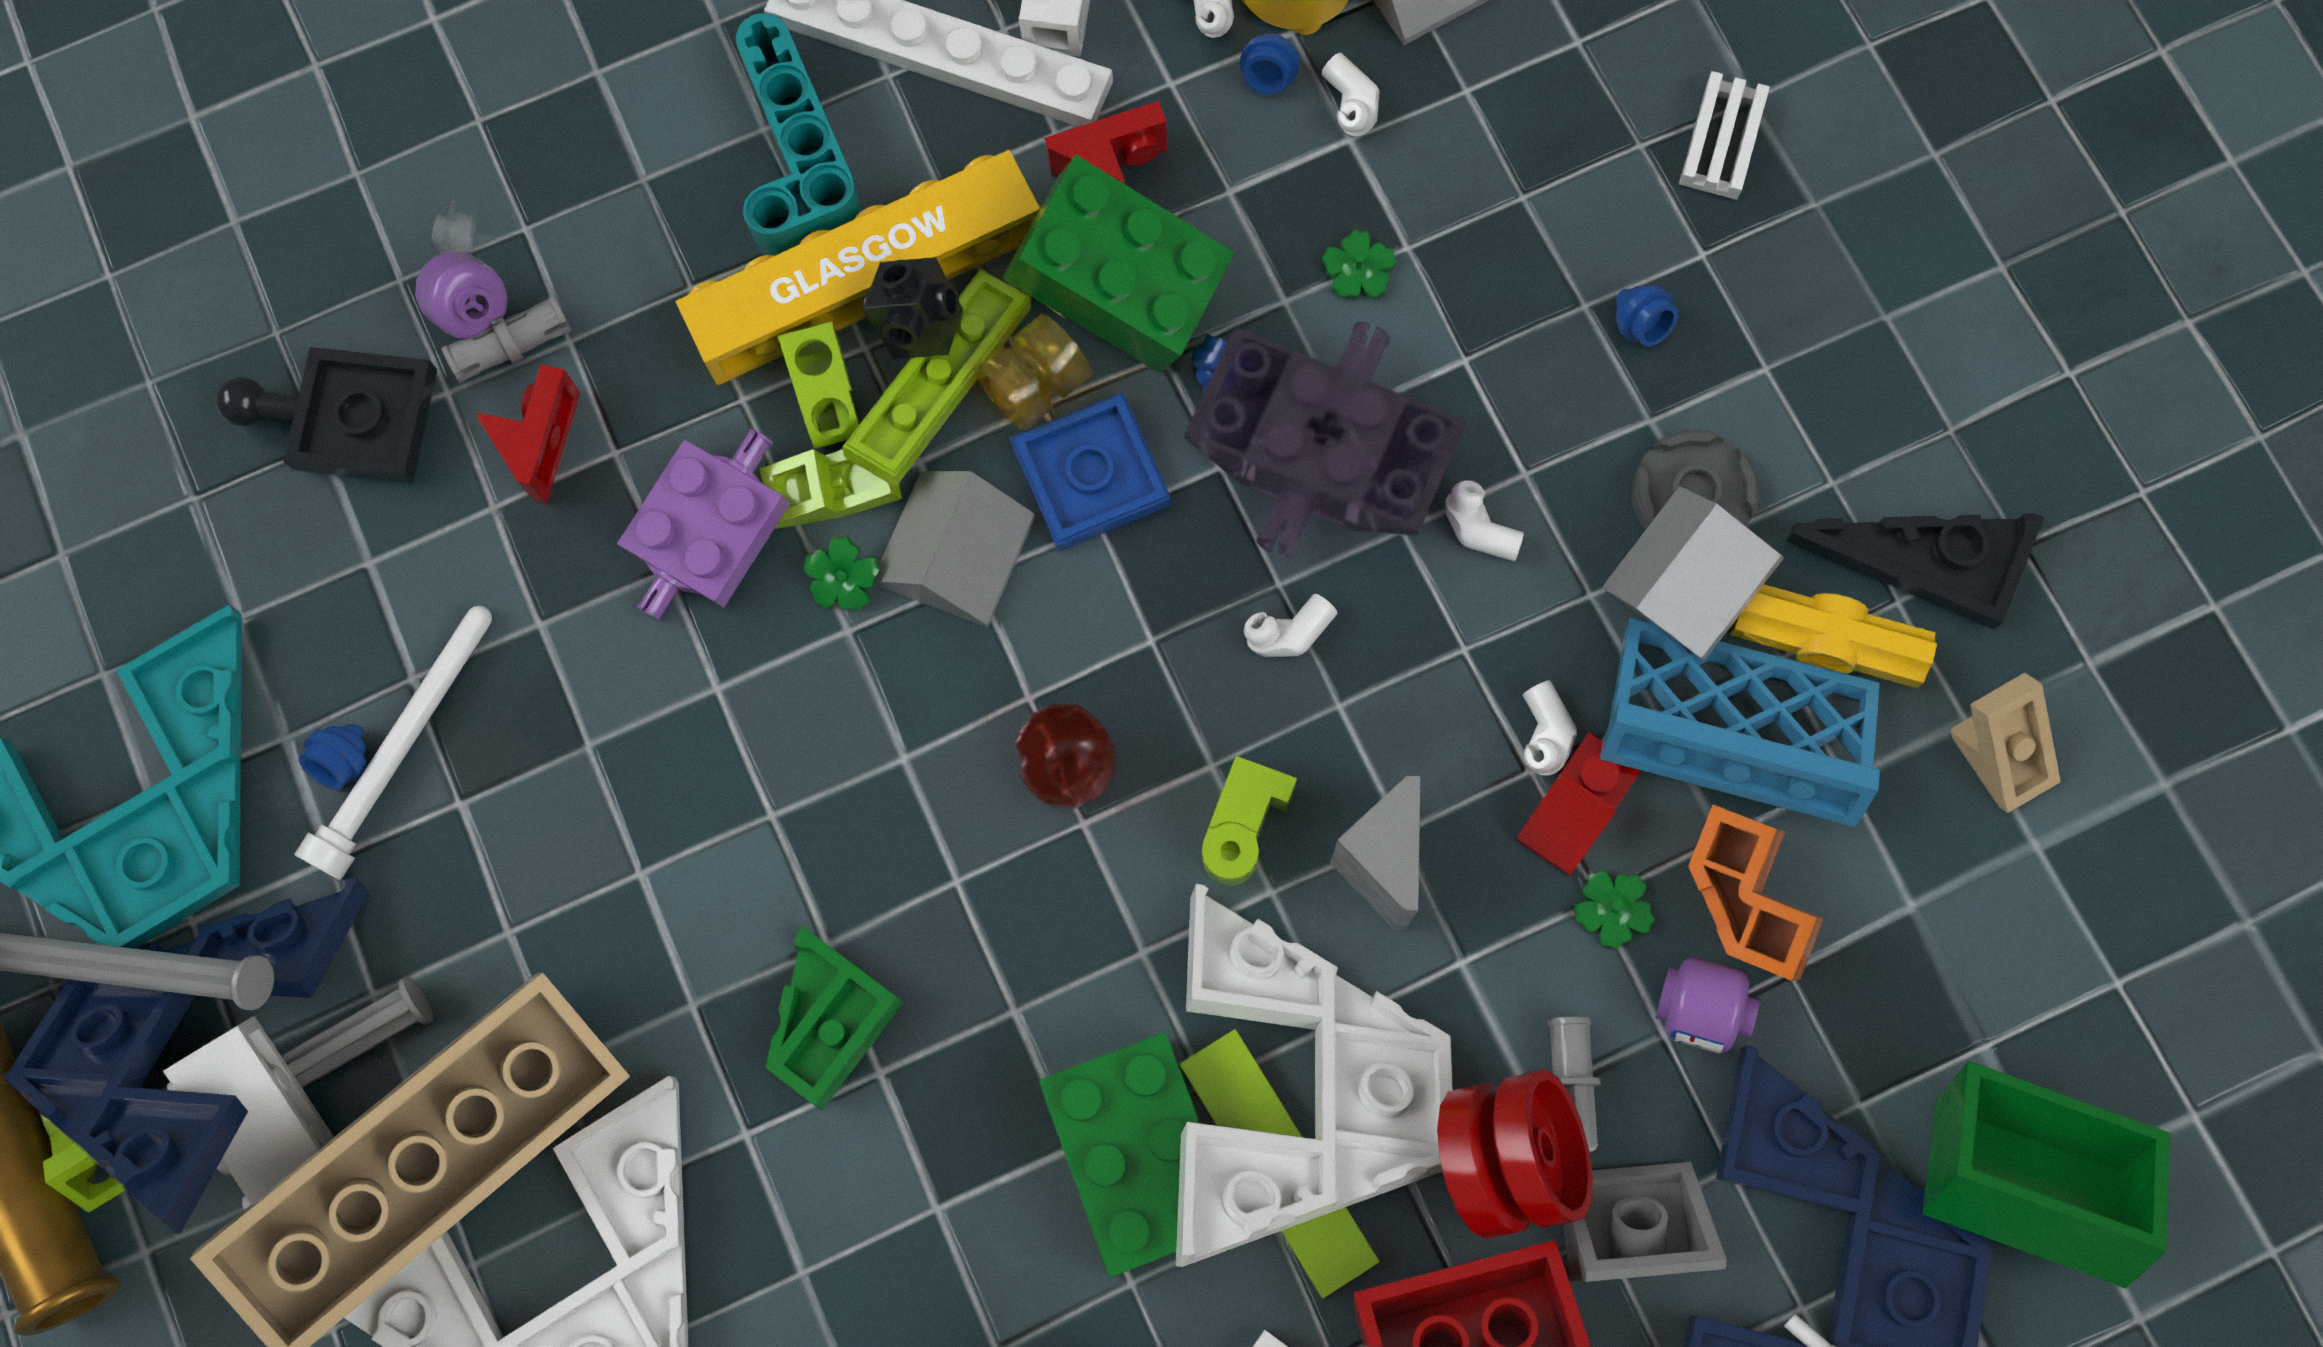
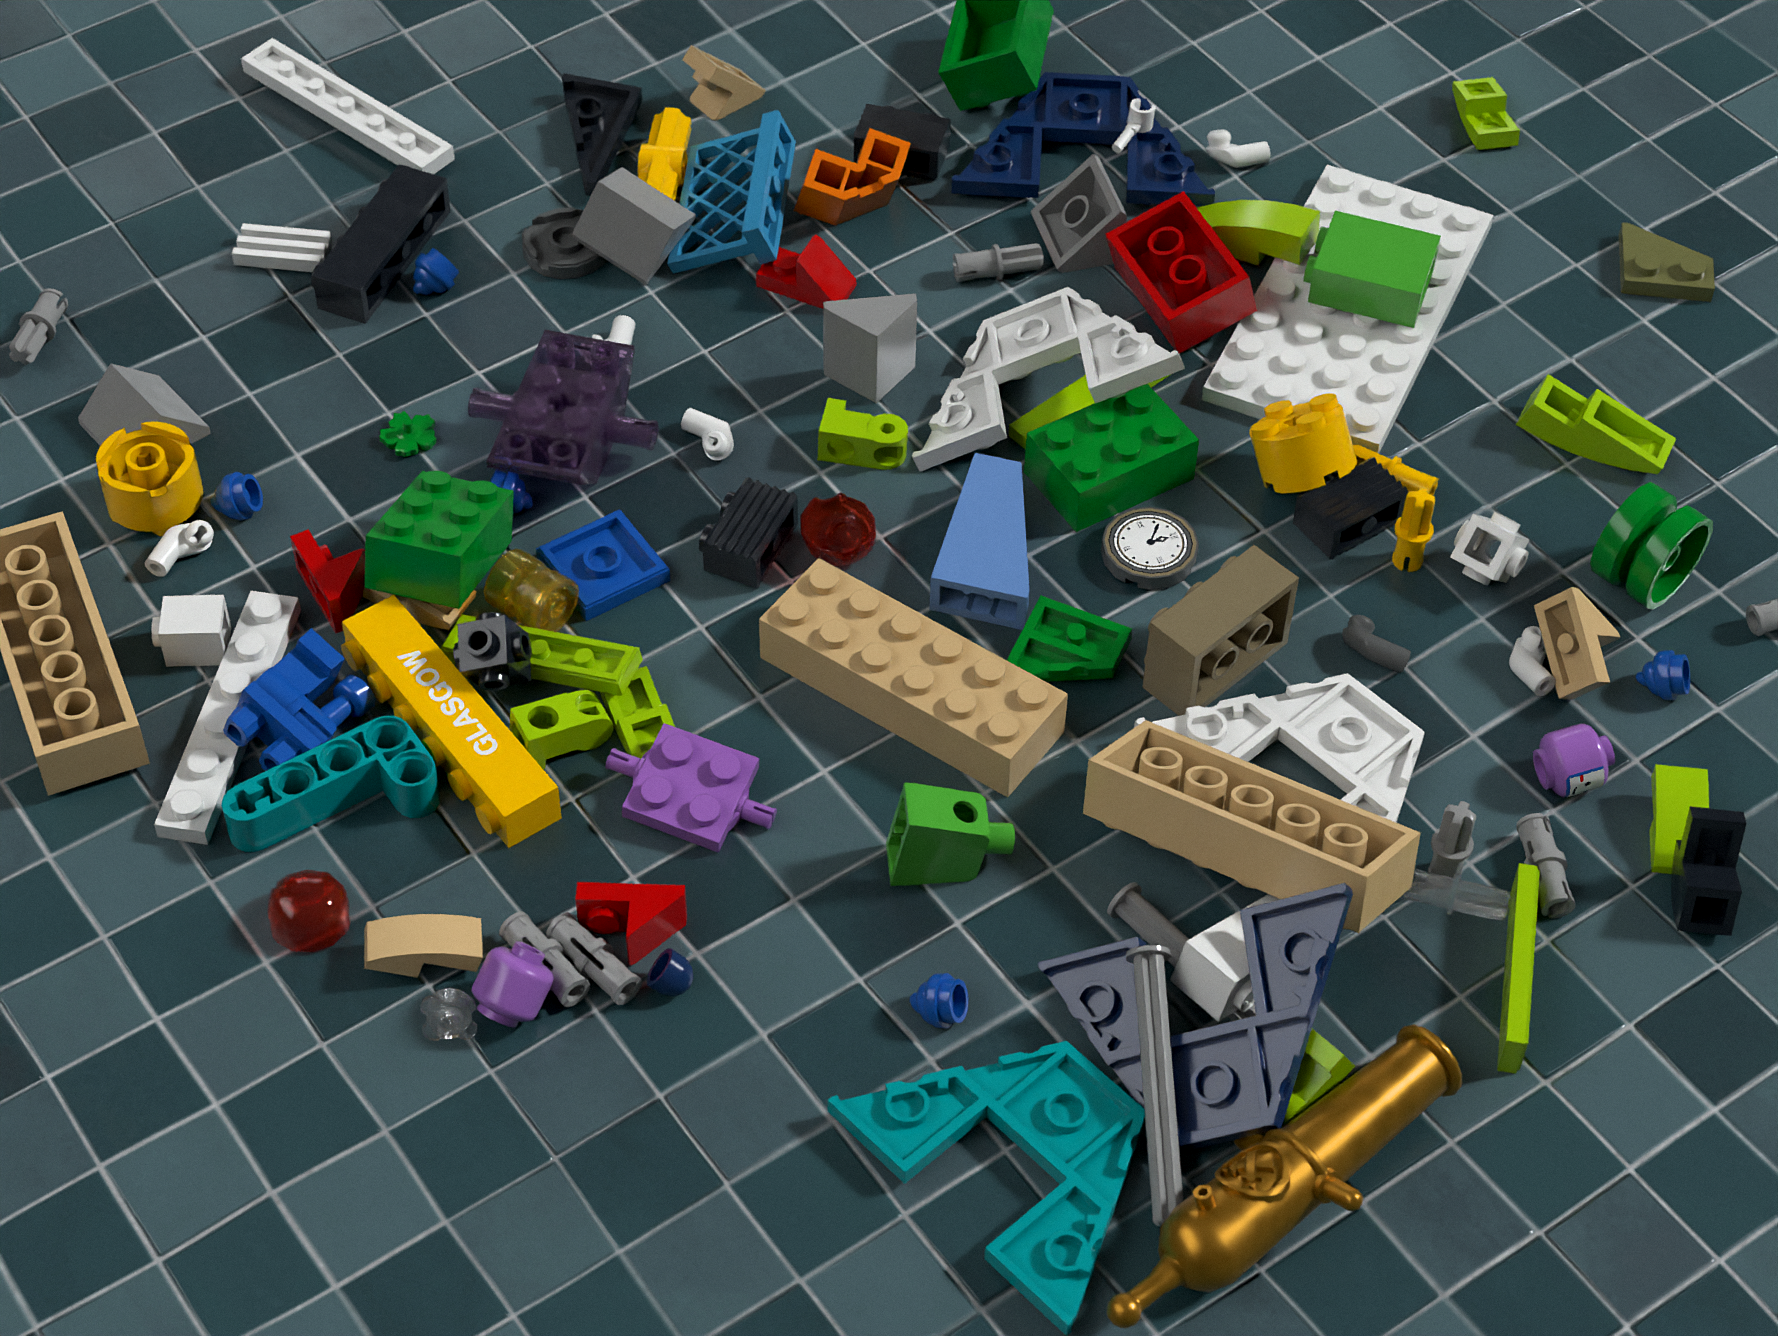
camera: 105 degrees left, 25 degrees down
black plate [215,347,438,483] -> none
white piece [294,606,492,881] -> none
green plant [803,535,881,611] -> none
light grey slope [874,471,1035,628] -> none
white arm [1321,53,1380,136] -> none
red wheel [1437,1069,1593,1240] -> none
white arm [1522,680,1577,776] -> none
green plant [1573,870,1655,950] -> none
medium lavender head [1655,957,1760,1054] -> none
none -> blue hips [223,628,375,771]
none -> white plate [241,38,455,174]
none -> clear red hair [267,869,350,952]
none -> black brick [311,164,451,324]
none -> tan slope [364,914,483,978]
none -> light grey pin [546,913,642,1005]
none -> dark blue hinge [646,948,694,997]
none -> black brick [699,477,798,588]
none -> tan brick [759,558,1068,798]
none -> black brick [854,103,951,181]
none -> bright green torso [886,782,1015,886]
none -> medium blue slope [929,453,1030,630]
none -> tile [1101,506,1199,590]
none -> dark tan brick [1143,545,1299,716]

